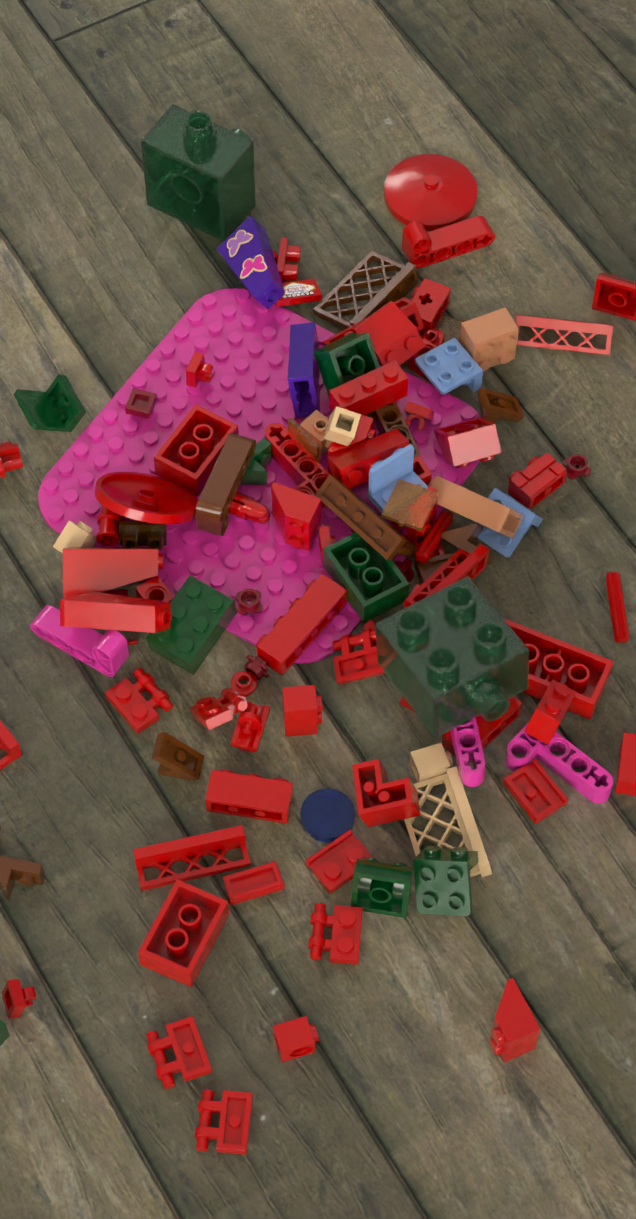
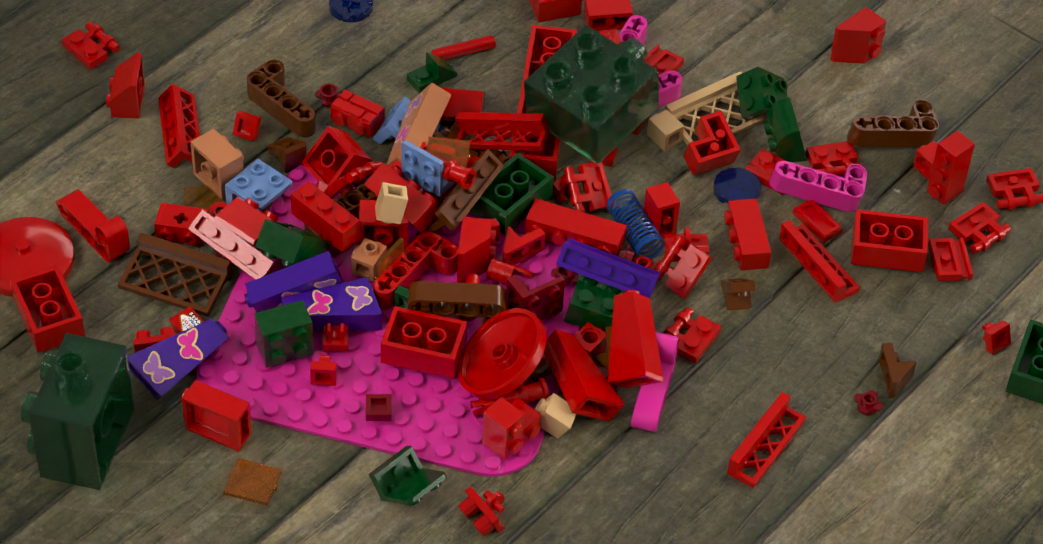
camera: 110 degrees left, 10 degrees down
none -> red brick [10,265,85,353]
none -> red window [181,380,252,452]
none -> clear orange piece [224,458,282,506]
none -> red tile [232,111,261,141]
none -> reddish brown beam [246,59,316,138]
none -> dark green brick [254,300,314,367]
none -> dark purple slope [281,277,382,332]
none -> red tile [323,323,349,351]
none -> red plate [325,161,382,197]
none -> dark green slope [407,52,457,93]
none -> red pin [415,145,476,189]
none -> red slope [440,87,485,121]
none -> red brick [482,397,541,460]
none -> red hinge [486,258,535,288]
none -> red slope [503,227,546,265]
none -> dark red bracket [506,275,565,321]
none -> dark purple fence [556,238,660,298]
none -> blue piece [606,189,664,259]
none -> dark pink beam [769,161,867,212]
none -> reddish brown beam [847,99,939,147]
none -> red brick [927,130,975,205]
none -> red plate [928,237,973,281]

